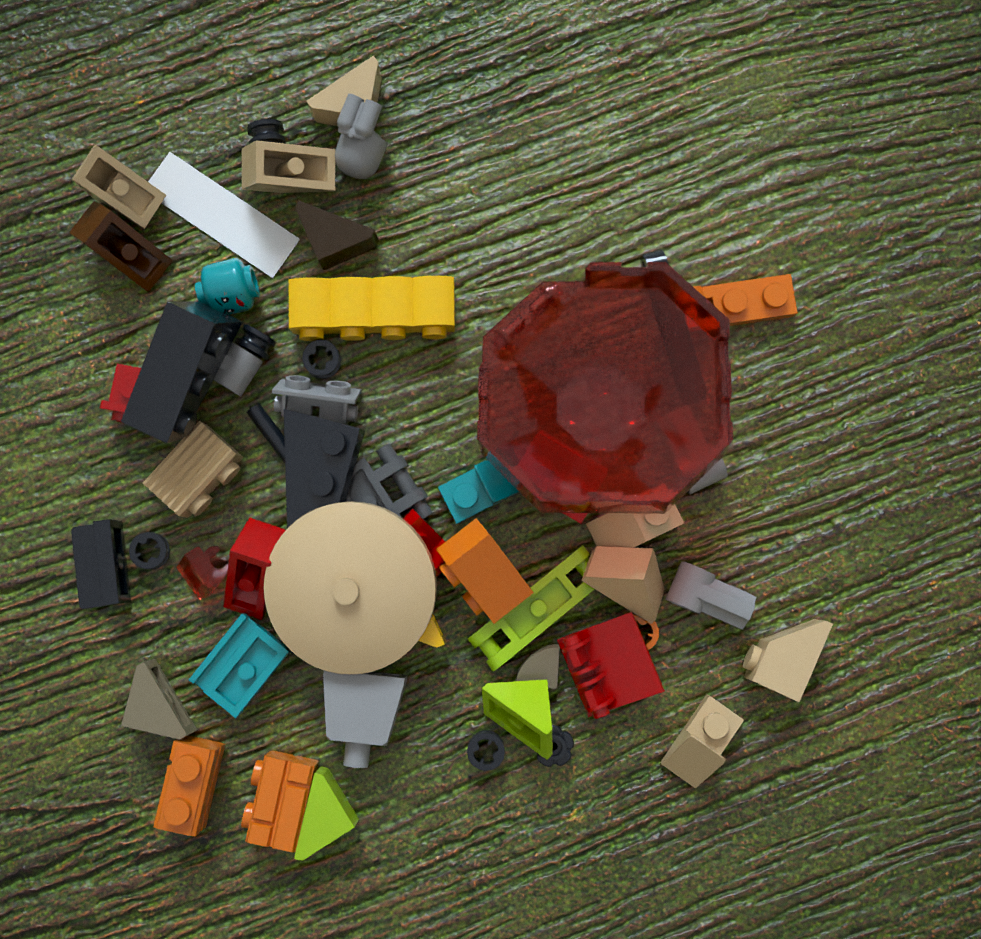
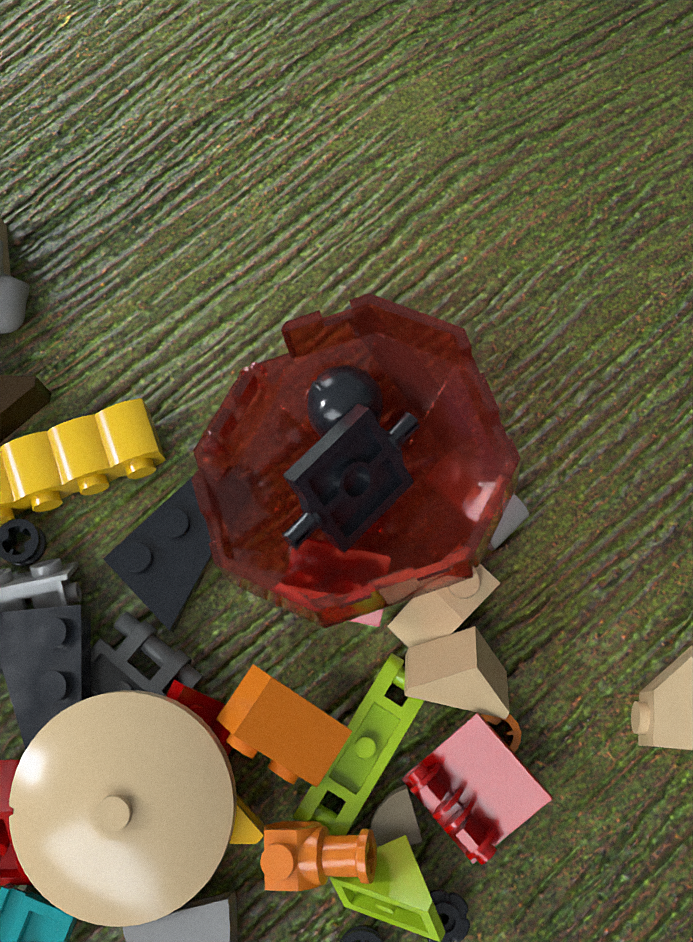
camera: 15 degrees left, 10 degrees down
teal slope [438,451,523,524] -> none
tan slope [660,694,744,788] -> none
light grey piece [665,561,756,630] -> none
orange plate [678,274,798,332] -> none
none -> black wing [103,457,249,632]
none -> orange connector [260,820,377,891]
none -> black plate [281,404,421,553]
none -> black hair [307,364,383,438]

